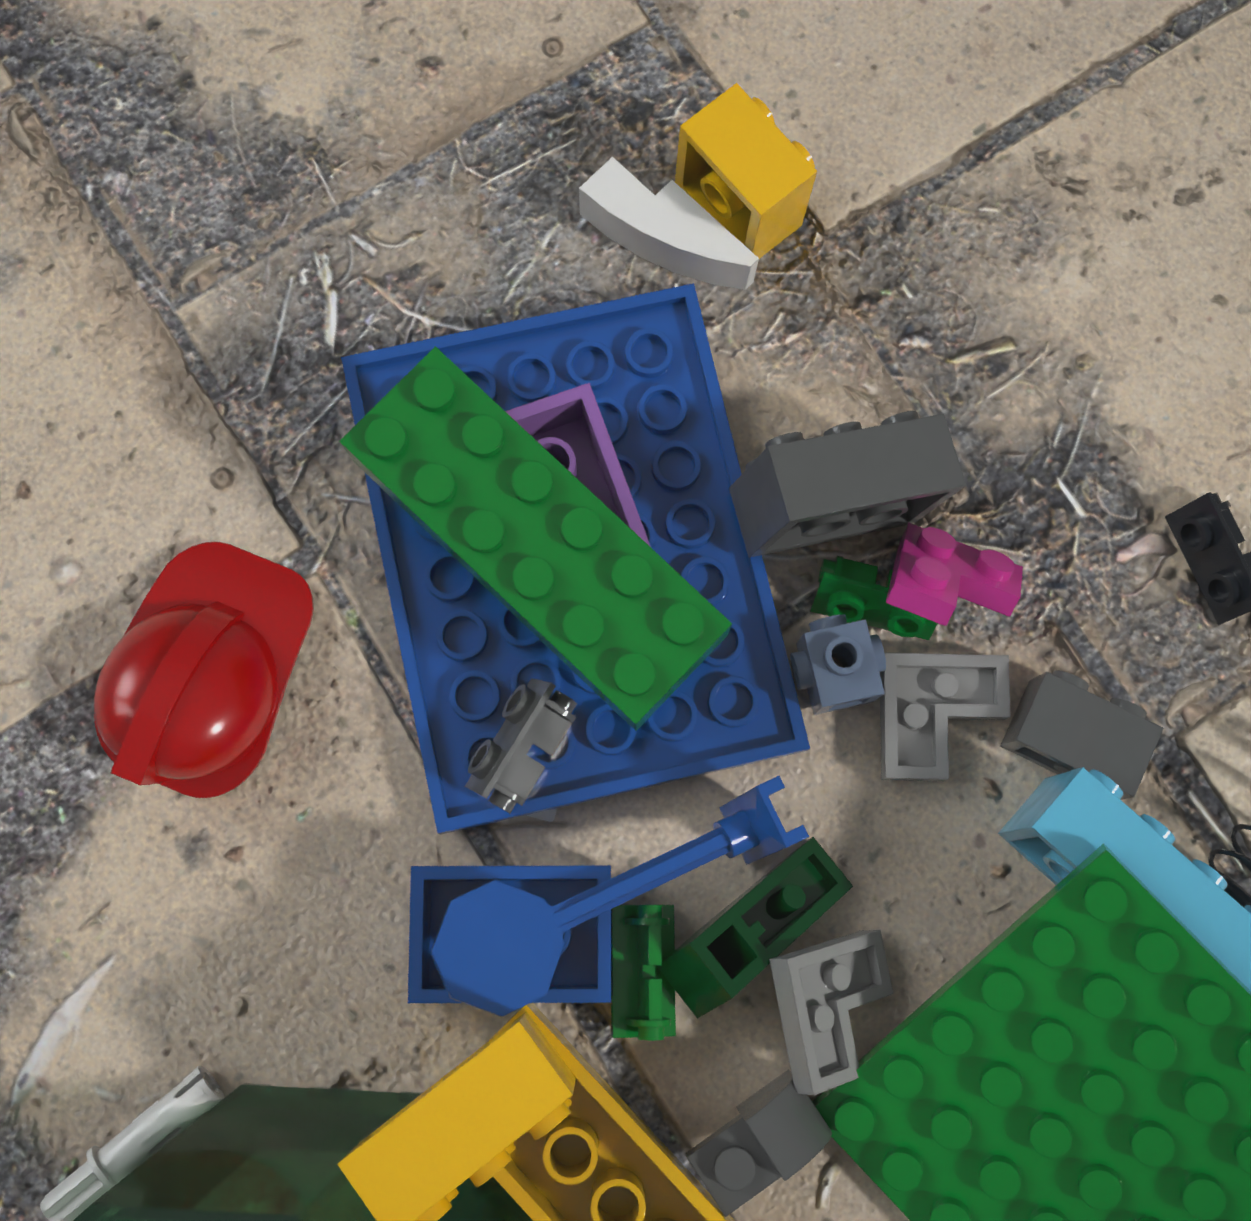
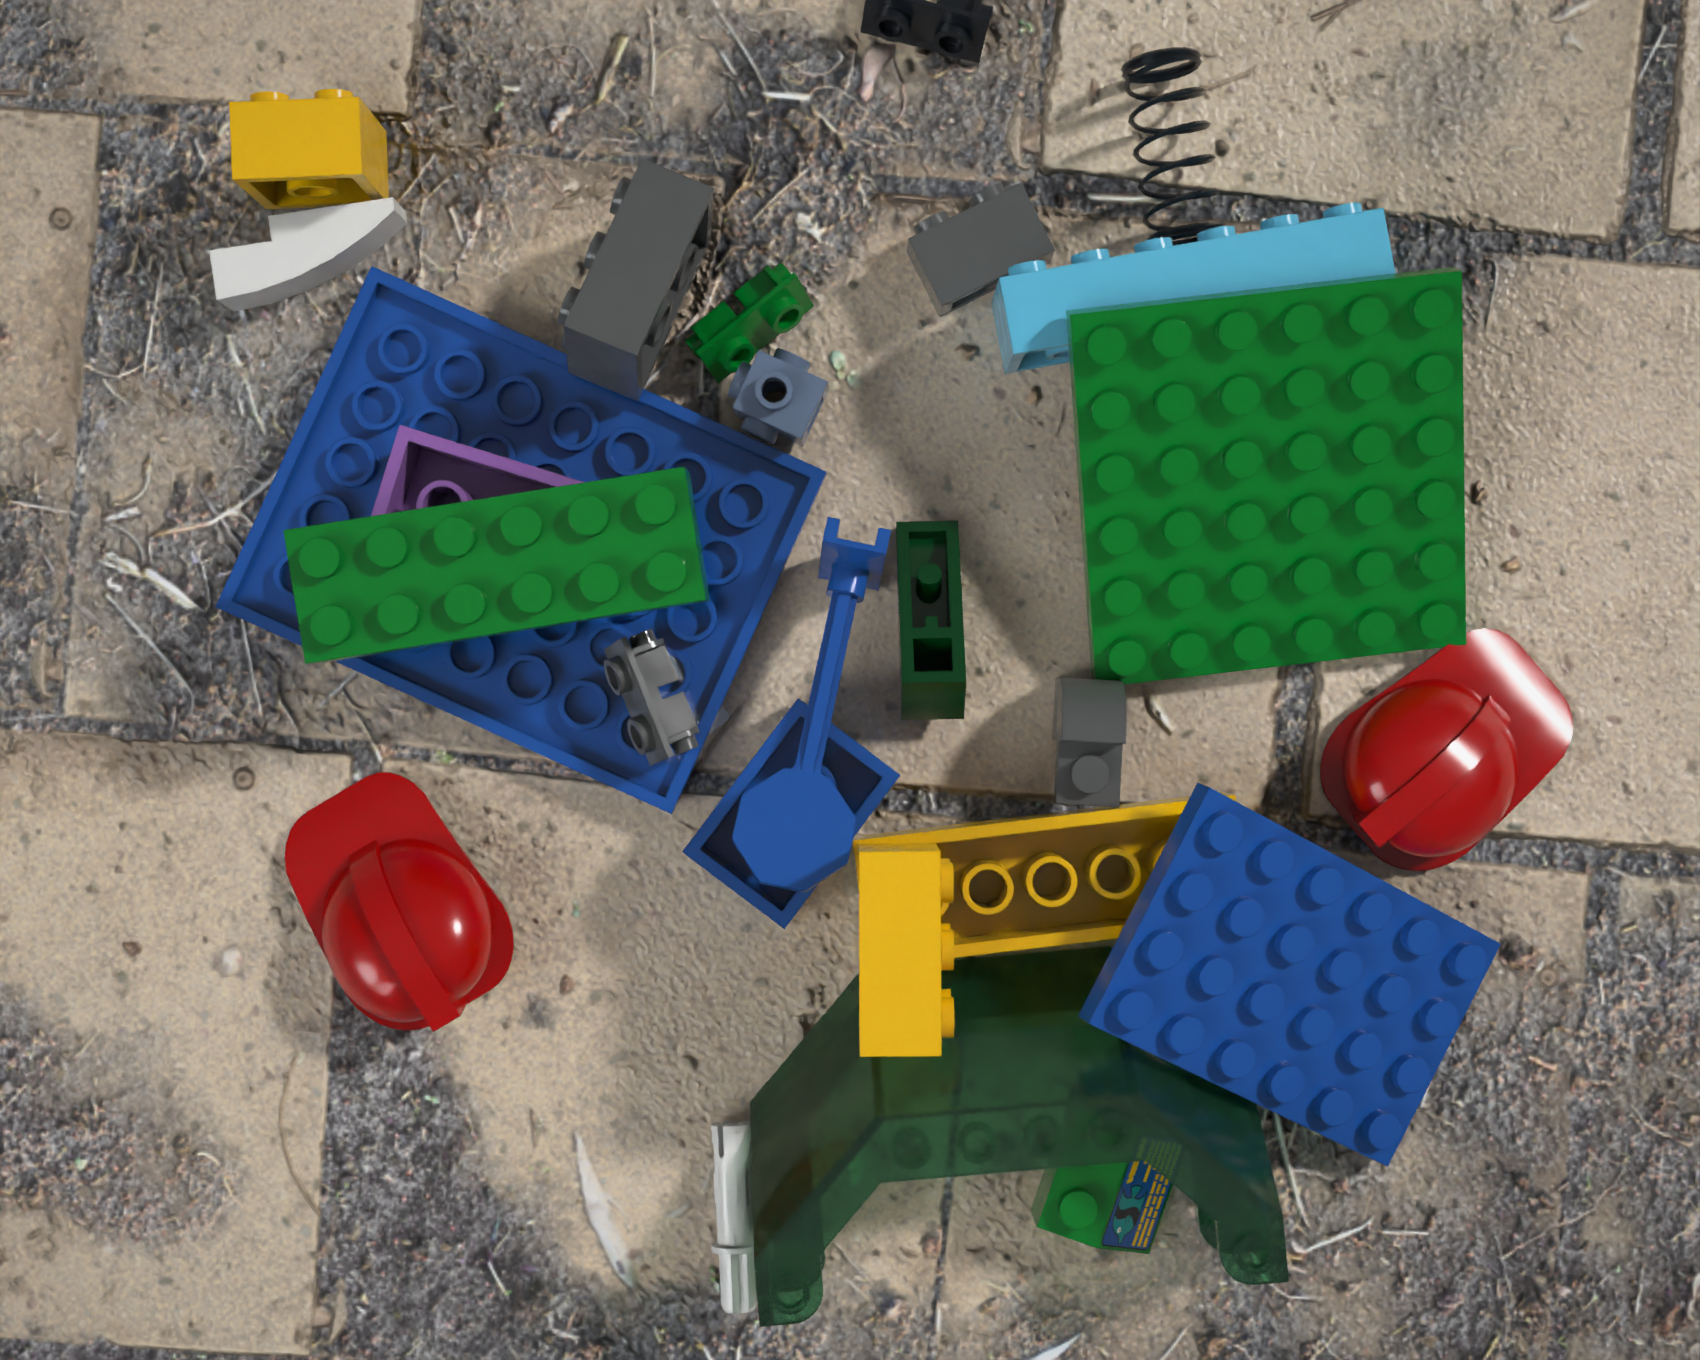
camera: 45 degrees left, 10 degrees up
green hinge [611,905,676,1041] -> none
light grey plate [769,930,893,1096] -> none
light grey plate [880,653,1011,781] -> none
dark pink plate [886,522,1023,626] -> none

